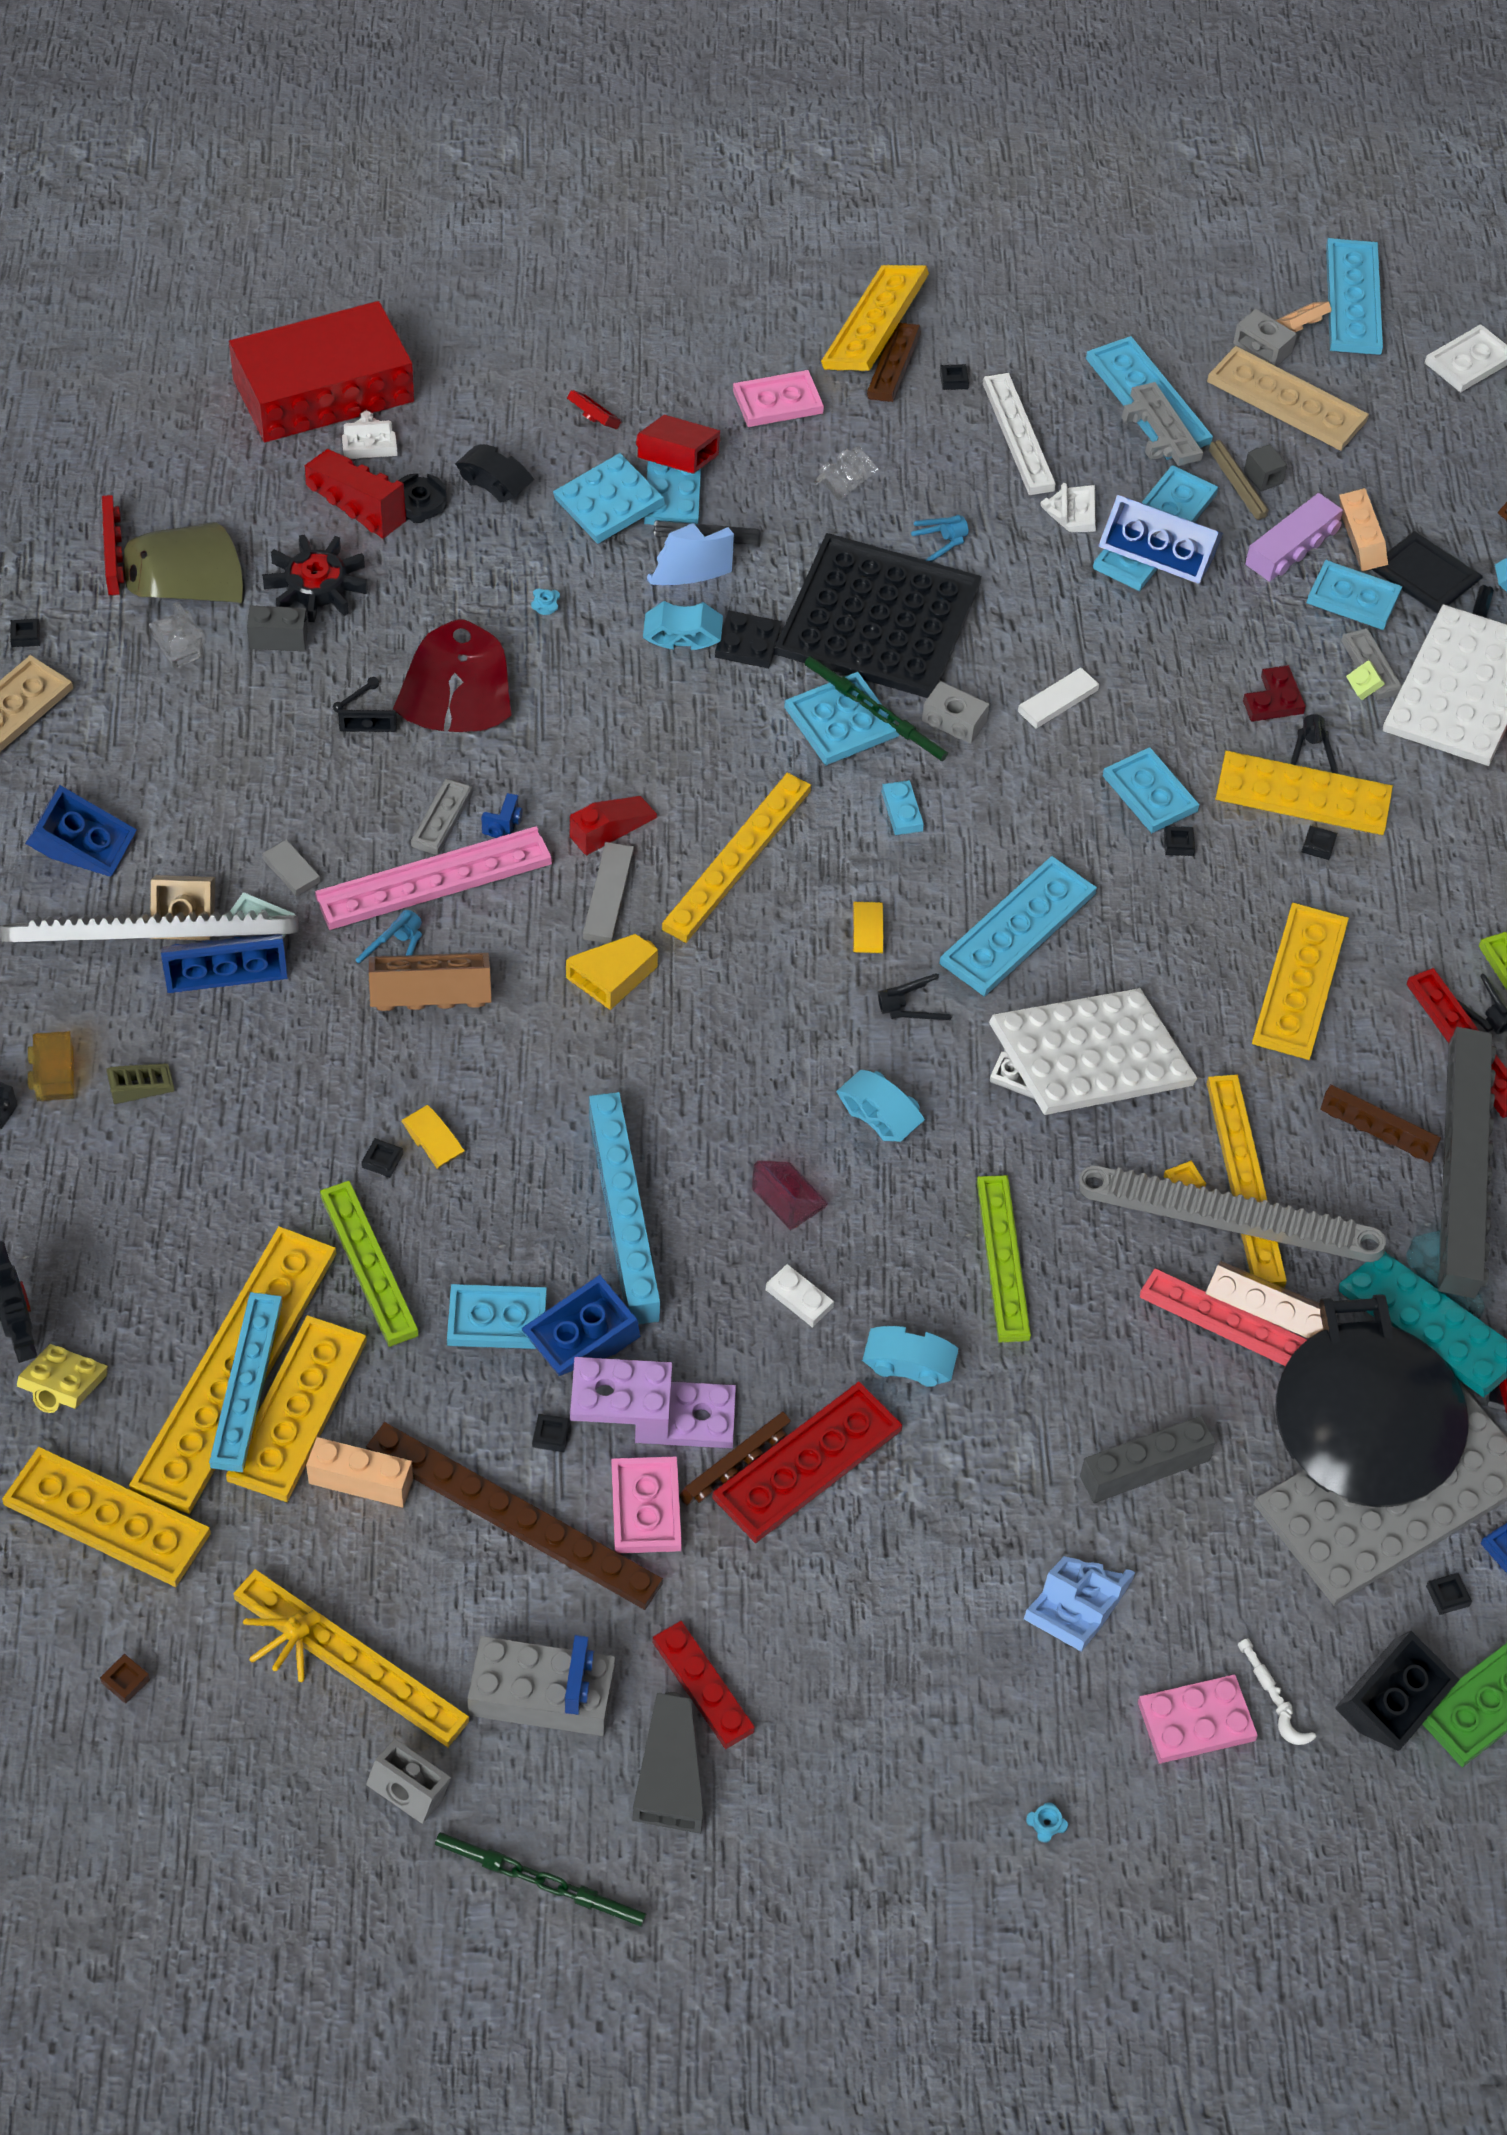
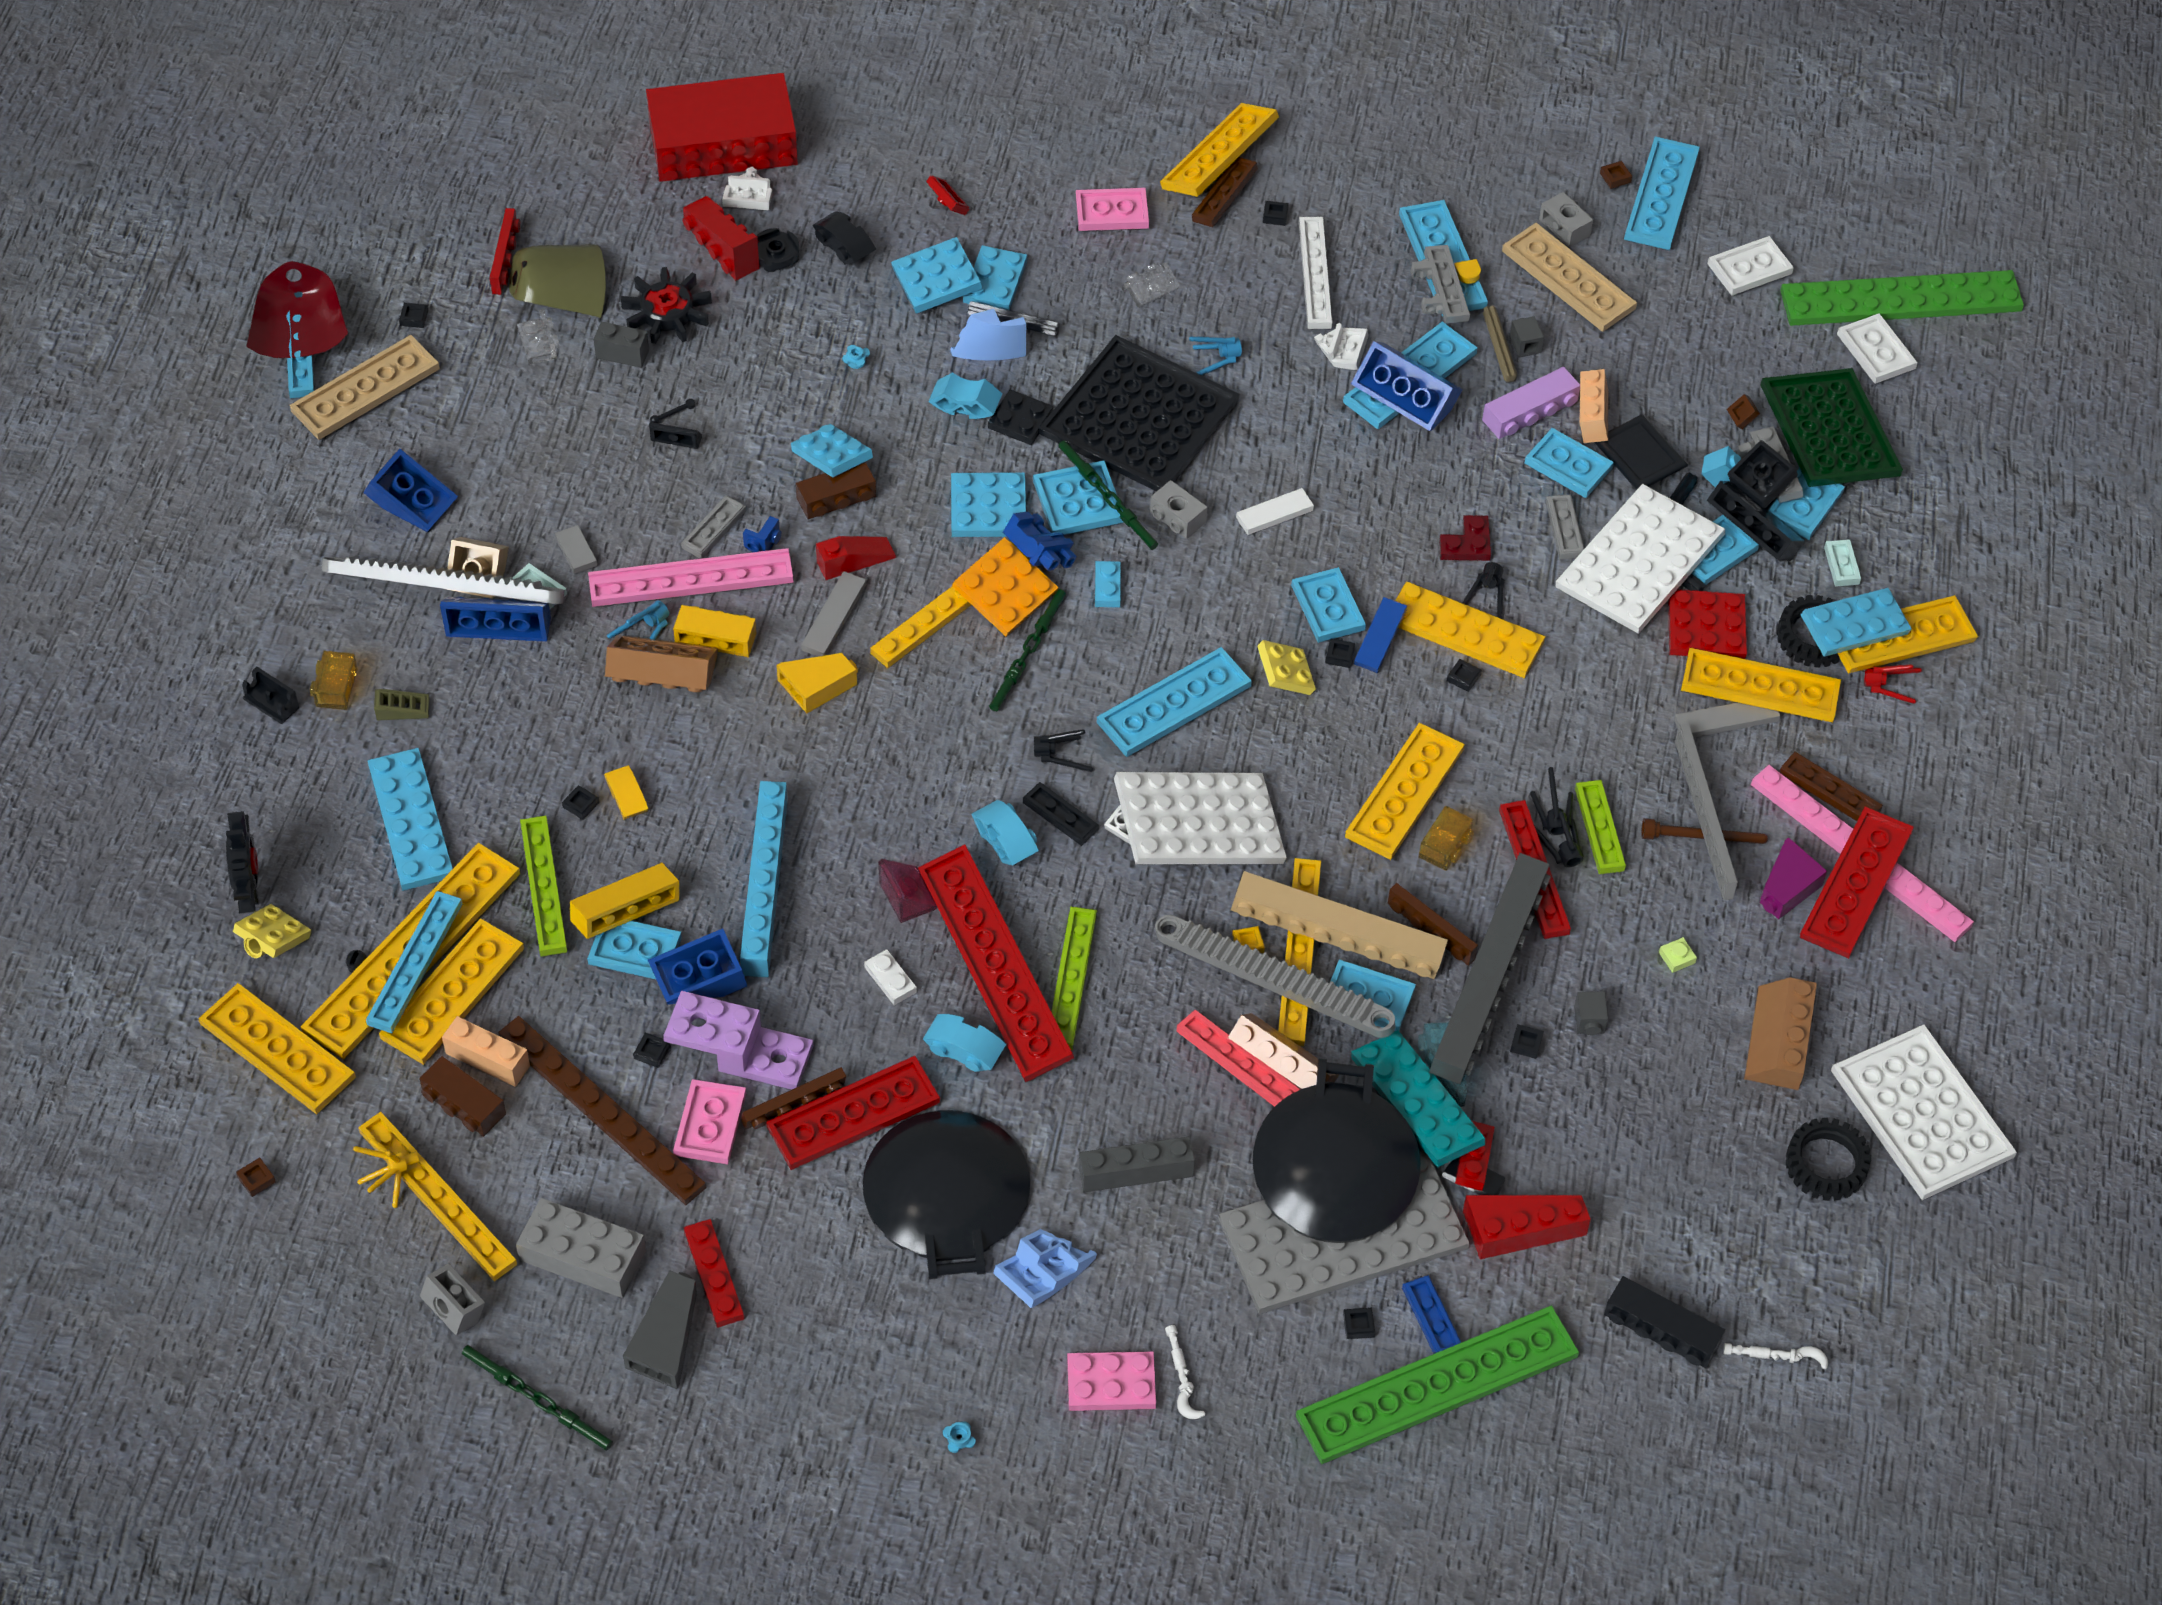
camera: 15 degrees right, 0 degrees up
dark red piece [393,619,512,732] -> none
blue plate [565,1635,594,1715] -> none
red brick [636,414,720,474] -> none
yellow slope [853,901,883,953] -> none
light nougat plate [1275,301,1331,332] -> none
black slope [1335,1631,1460,1751] -> none
yellowish green plate [1346,660,1385,700] -> none
none -> black hinge [346,950,367,973]
none -> medium azure plate [367,748,452,891]
none -> reddish brown brick [419,1056,506,1137]
none -> yellow brick [570,863,679,939]
none -> yellow brick [673,605,757,658]
none -> medium azure plate [791,424,873,477]
none -> reddish brown brick [796,462,876,519]
none -> black dish [863,1110,1030,1280]
none -> red plate [918,844,1074,1082]
none -> medium azure plate [951,472,1026,537]
none -> light orange plate [952,537,1059,637]
none -> dark green piece [989,589,1066,712]
none -> blue hips [1003,512,1077,571]
none -> black tile [1023,782,1099,846]
none -> tan brick [1231,871,1448,979]
none -> light yellow plate [1257,640,1316,695]
none -> medium azure plate [1330,960,1416,1031]
none -> blue tile [1354,597,1407,673]
none -> clear yellow brick [1419,806,1474,871]
none -> yellow tile [1454,259,1481,284]
none -> black plant [1530,767,1573,835]
none -> reddish brown plate [1600,161,1632,189]

